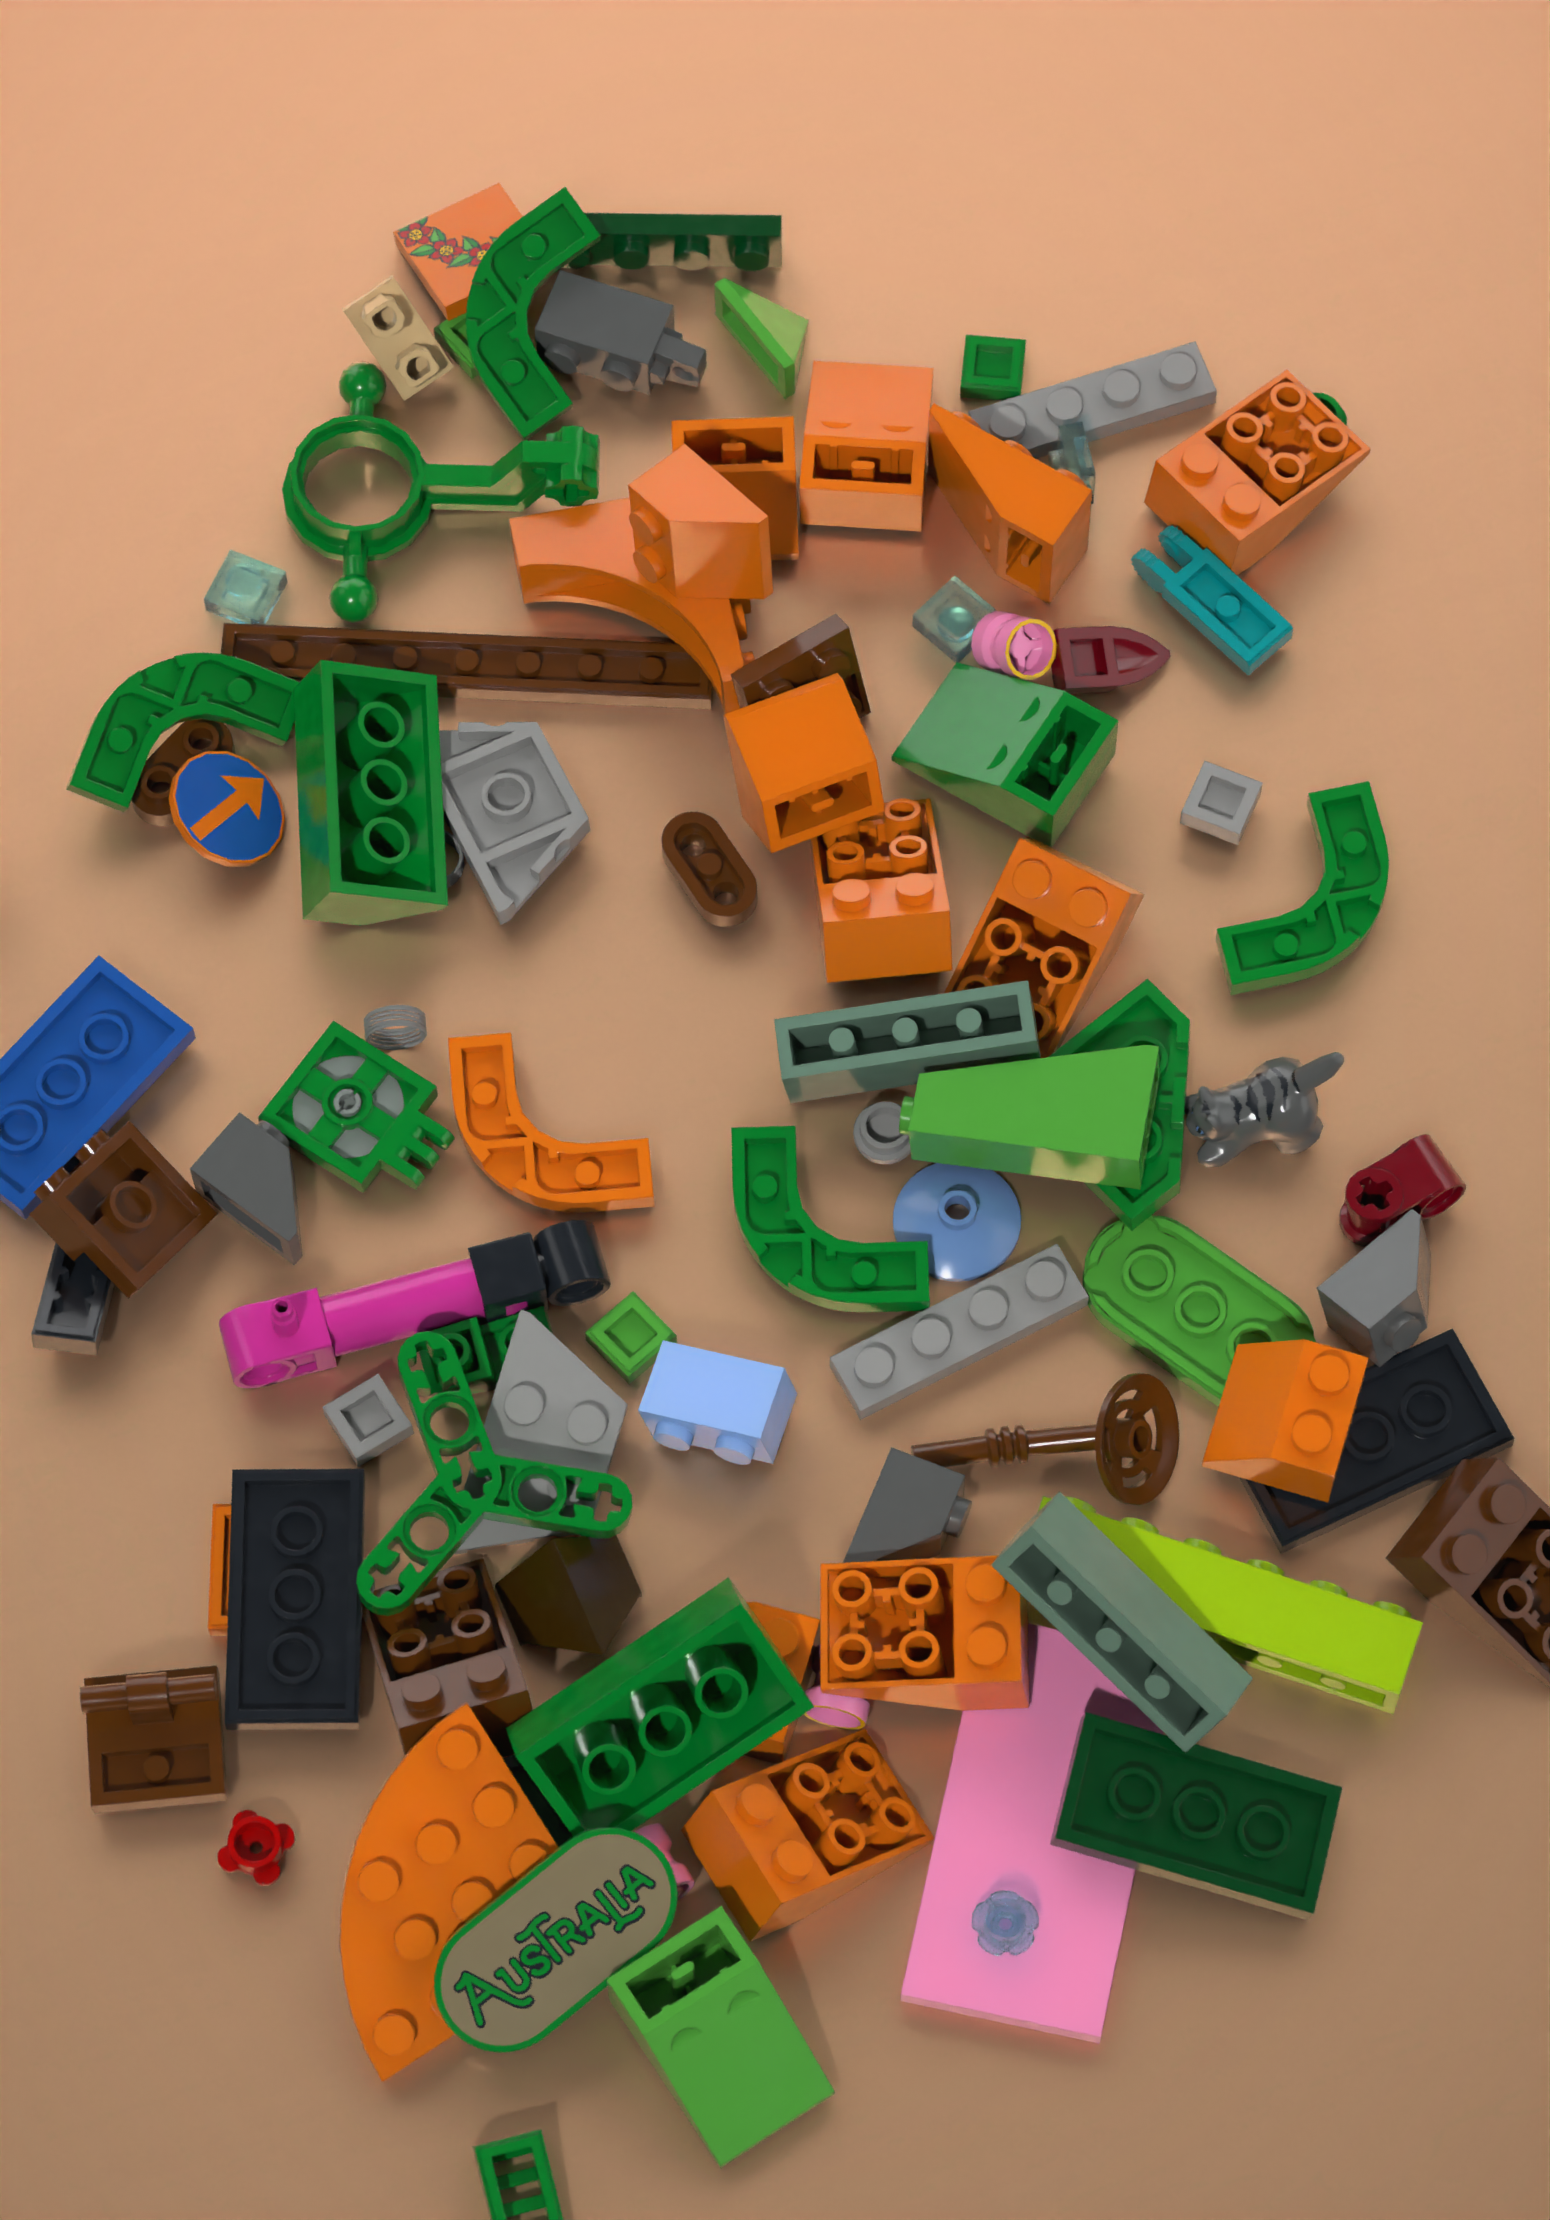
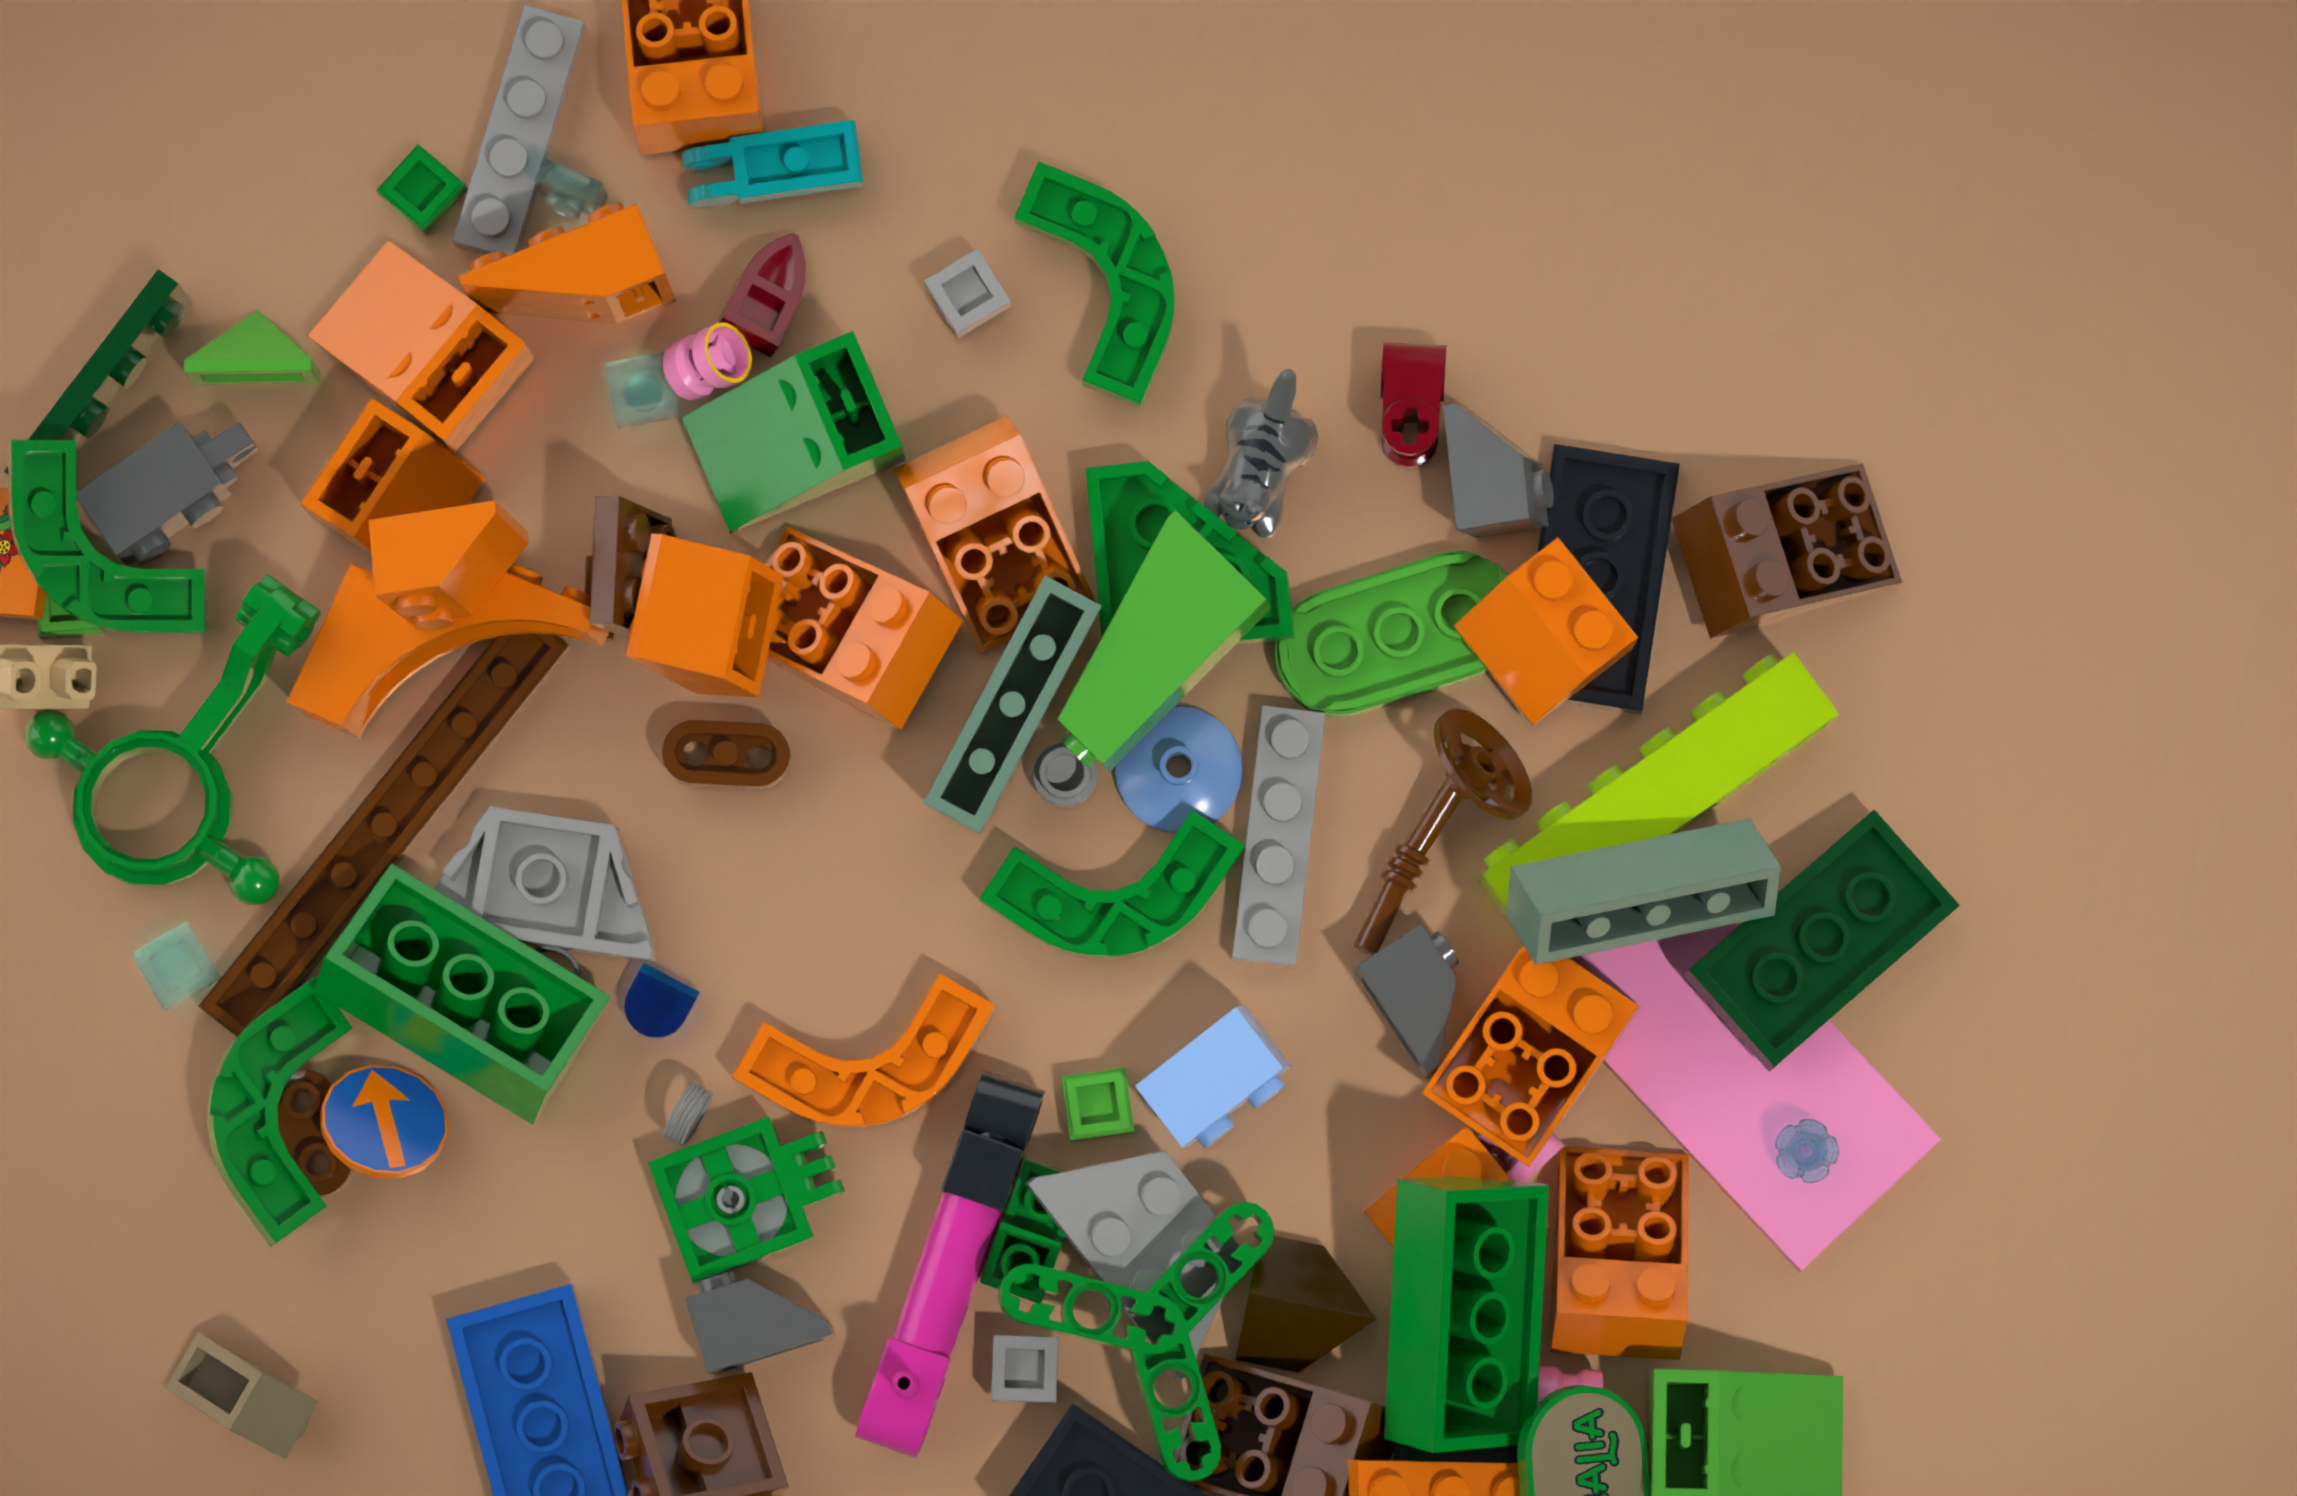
camera: 55 degrees left, 15 degrees up
none -> clear blue tile [625,963,702,1040]

